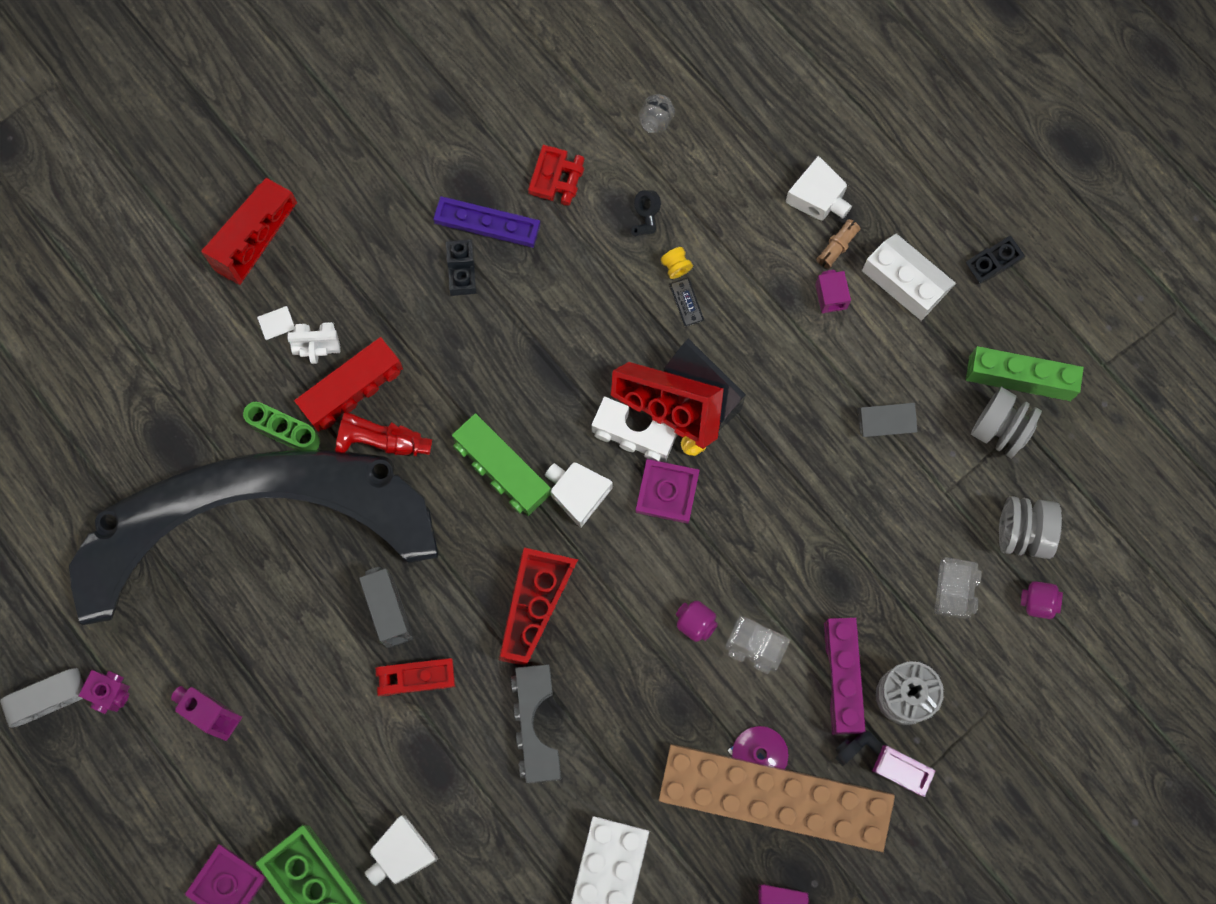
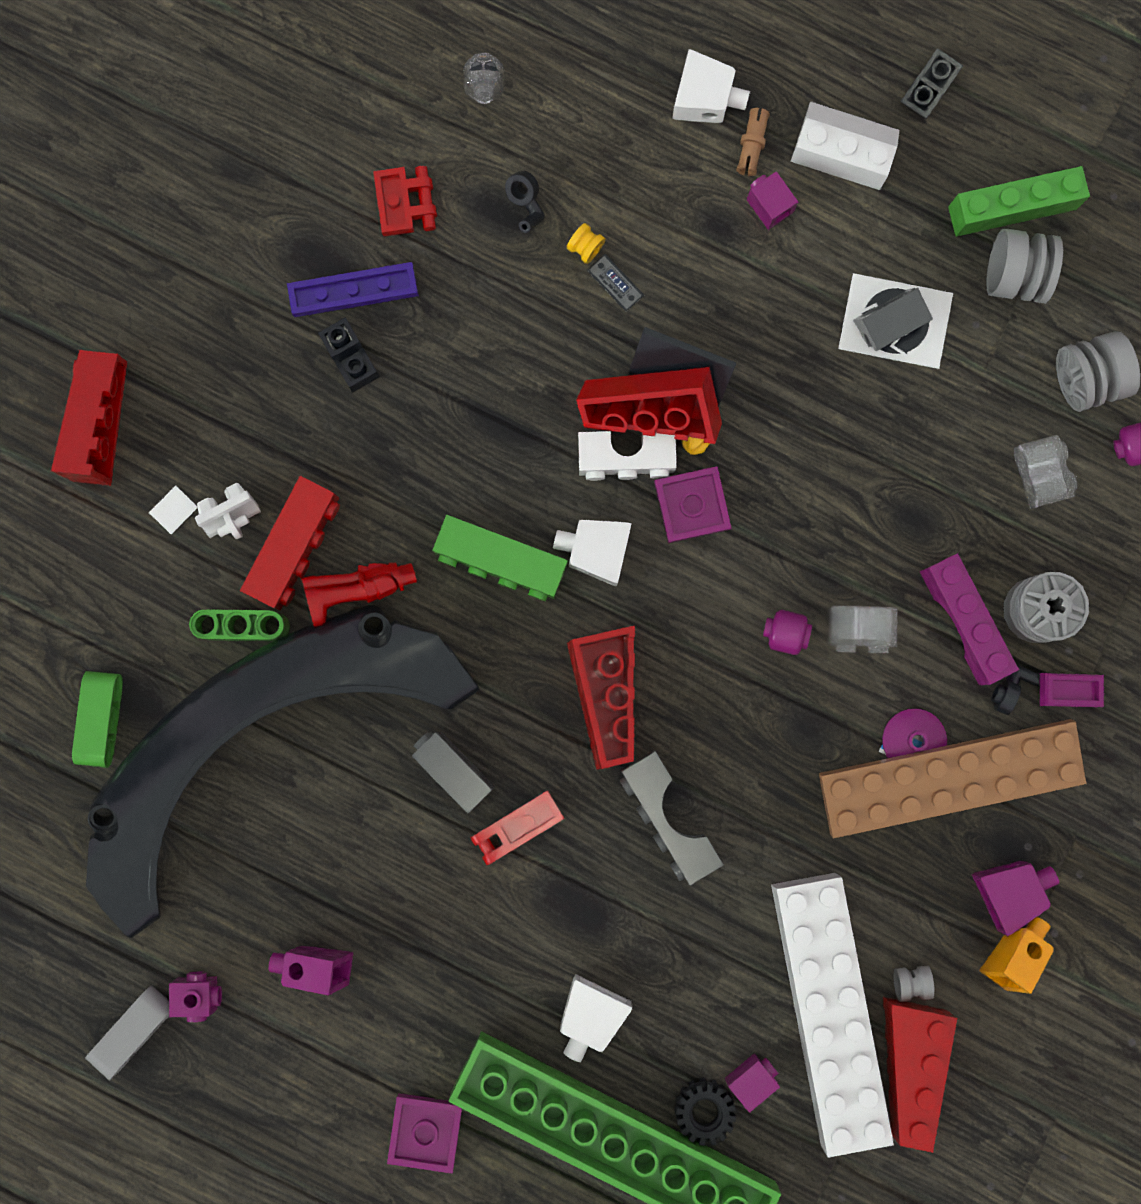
camera: 25 degrees left, 10 degrees up
none -> bright green beam [72,671,123,768]
none -> white sticker [838,273,953,369]

